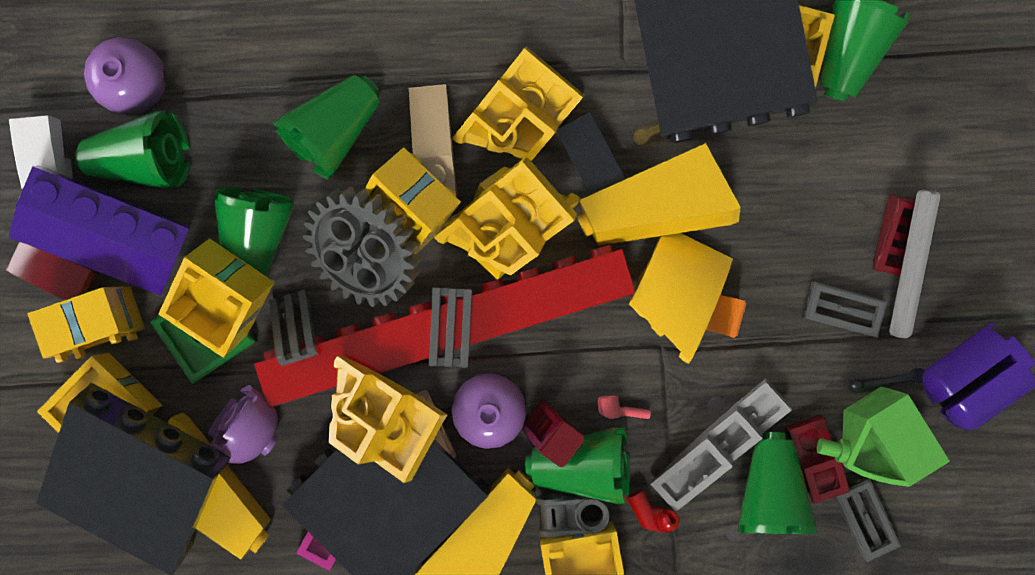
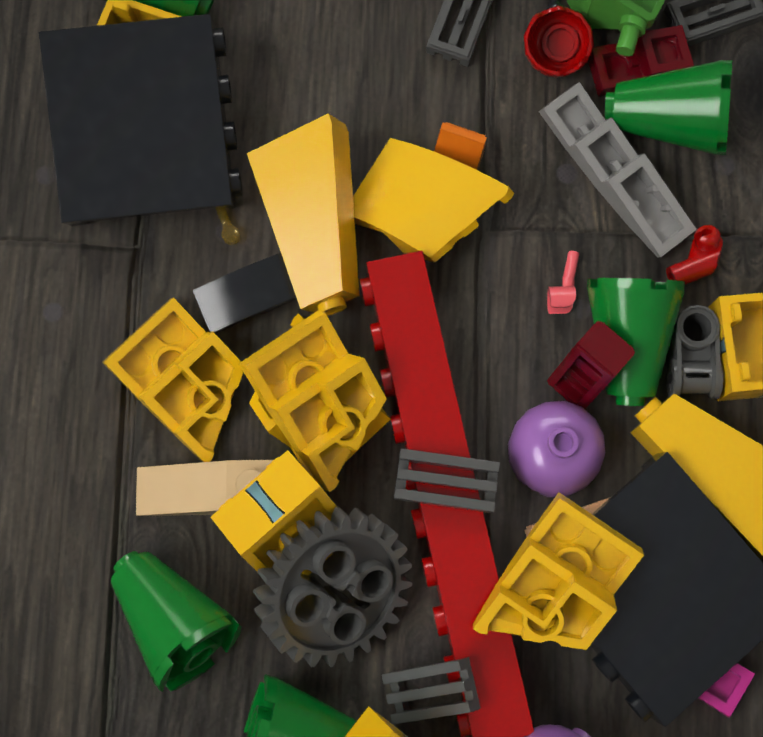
camera: 80 degrees left, 10 degrees down
none -> red hair [523,6,594,78]

